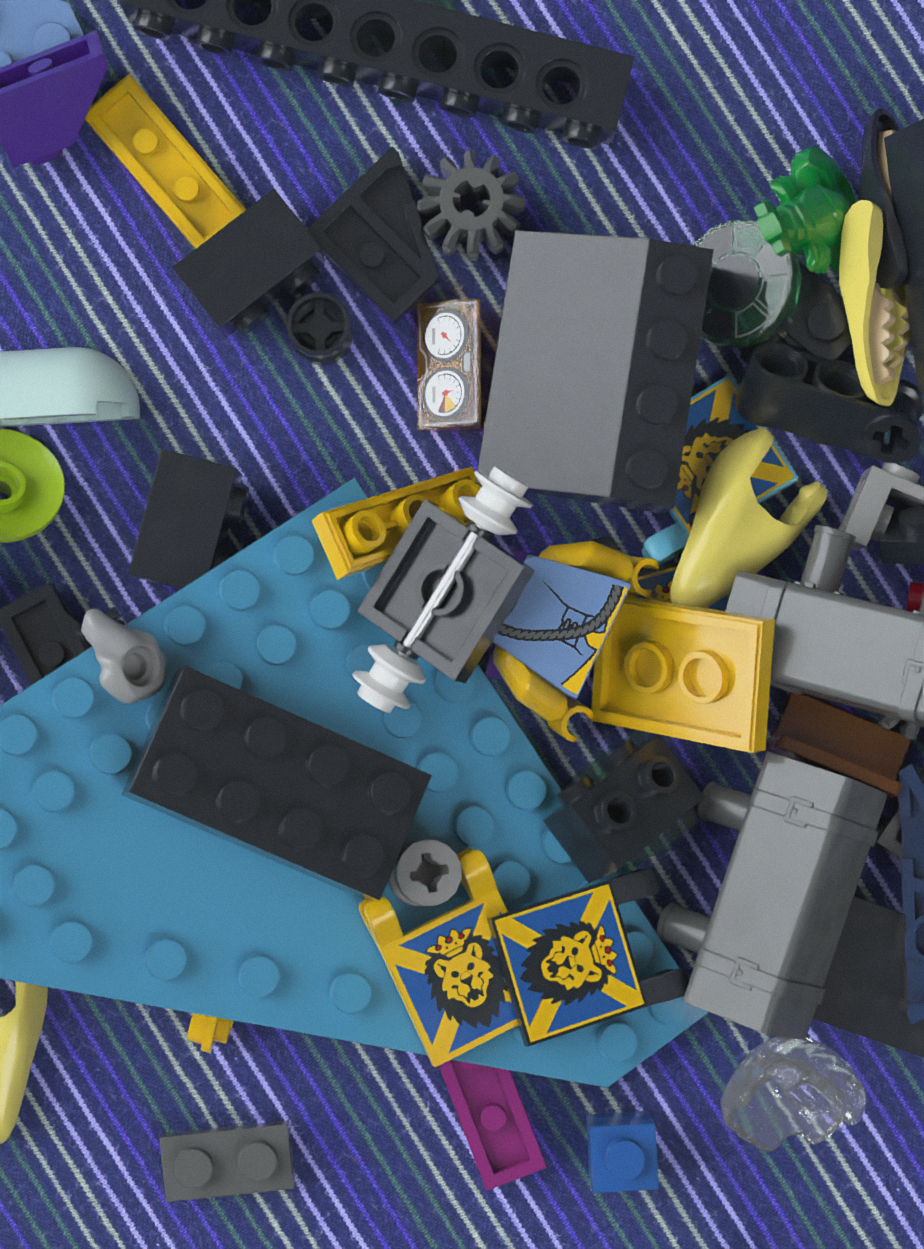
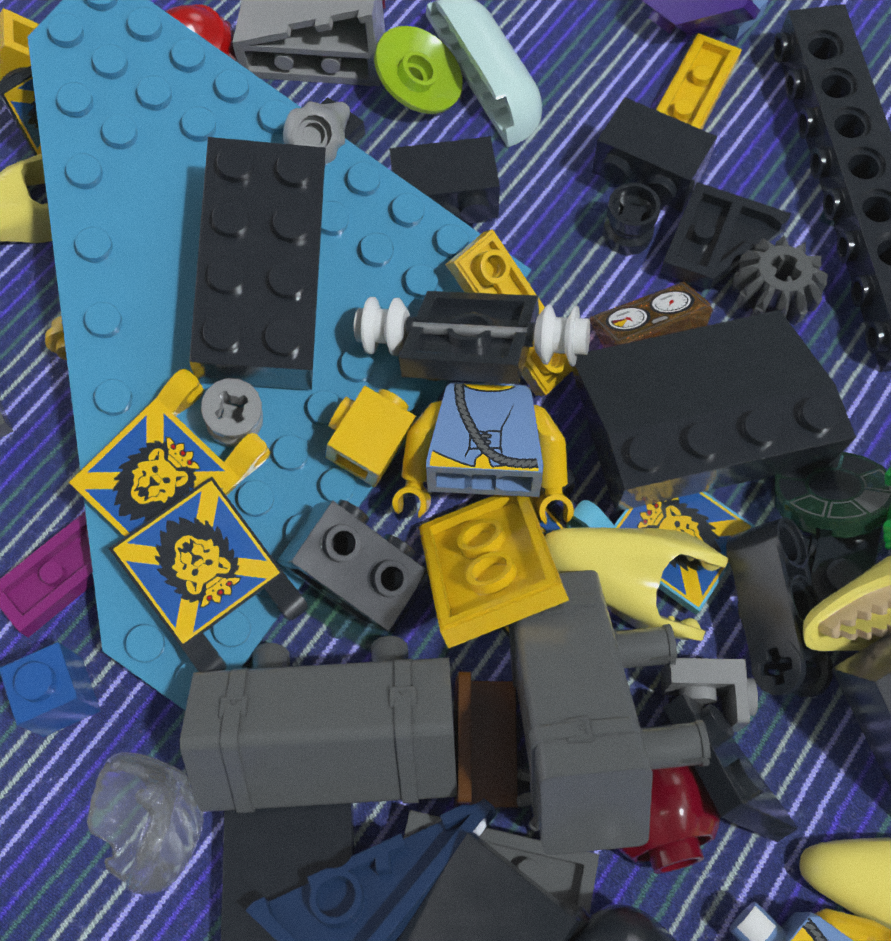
camera: 70 degrees right, 20 degrees down
none -> yellow brick [325,385,416,487]

